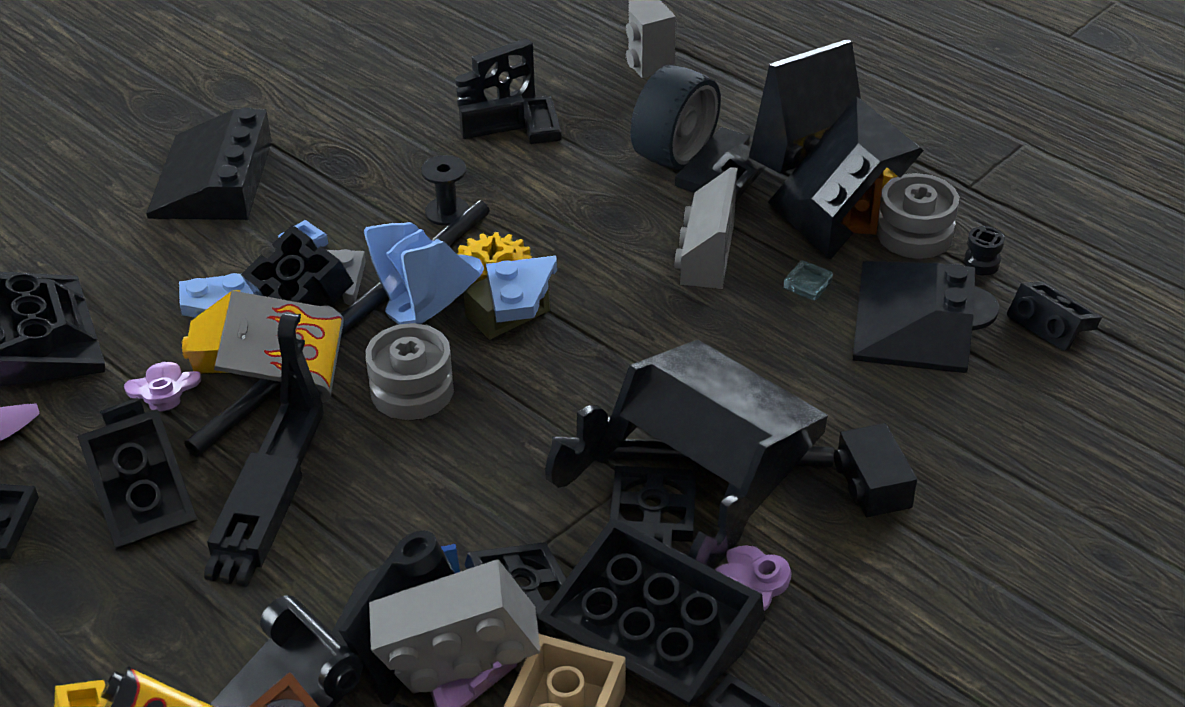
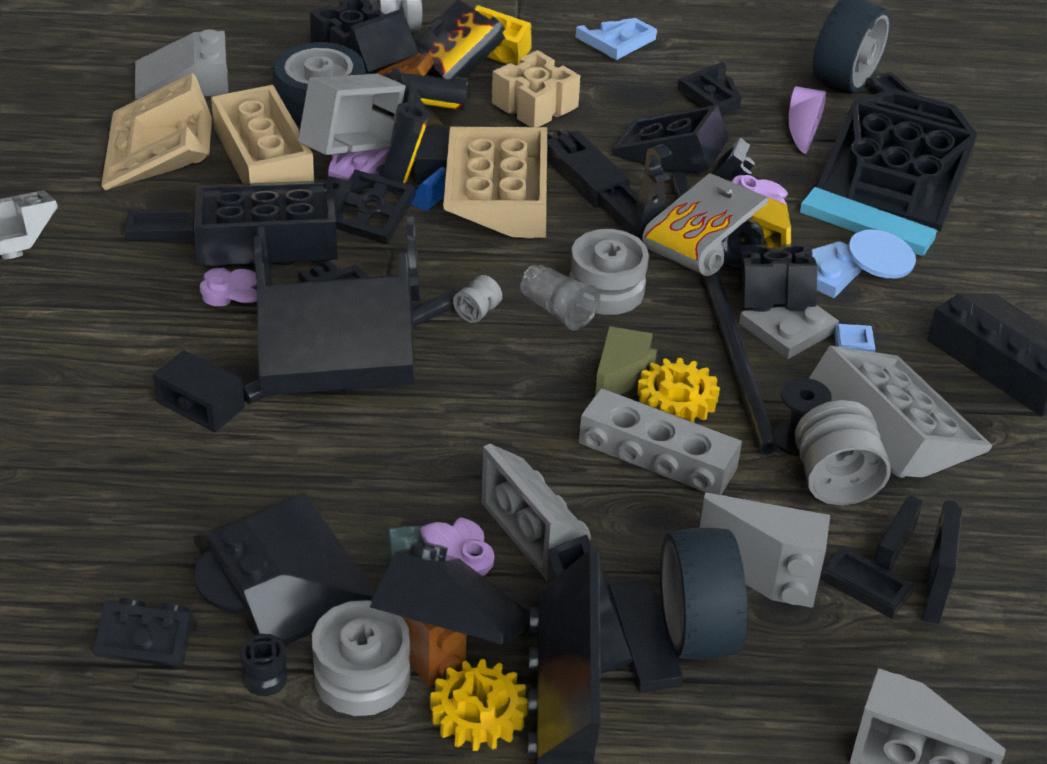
camera: 135 degrees right, 0 degrees up
light blue piece [364,222,484,325] -> none
light blue wing [486,256,557,322] -> none
none -> lavender plate [420,518,495,576]
none -> tan slope [444,127,547,239]
none -> light grey wheel [453,275,502,323]
none -> tan brick [492,50,580,127]
none -> clear plant [520,265,600,331]
none -> light grey brick [579,388,742,495]
none -> light grey slope [699,492,830,608]
none -> light grey wheel [795,400,891,506]
none -> medium azure tile [800,187,937,256]
none -> light grey slope [809,346,993,478]
none -> light blue piece [848,230,916,278]

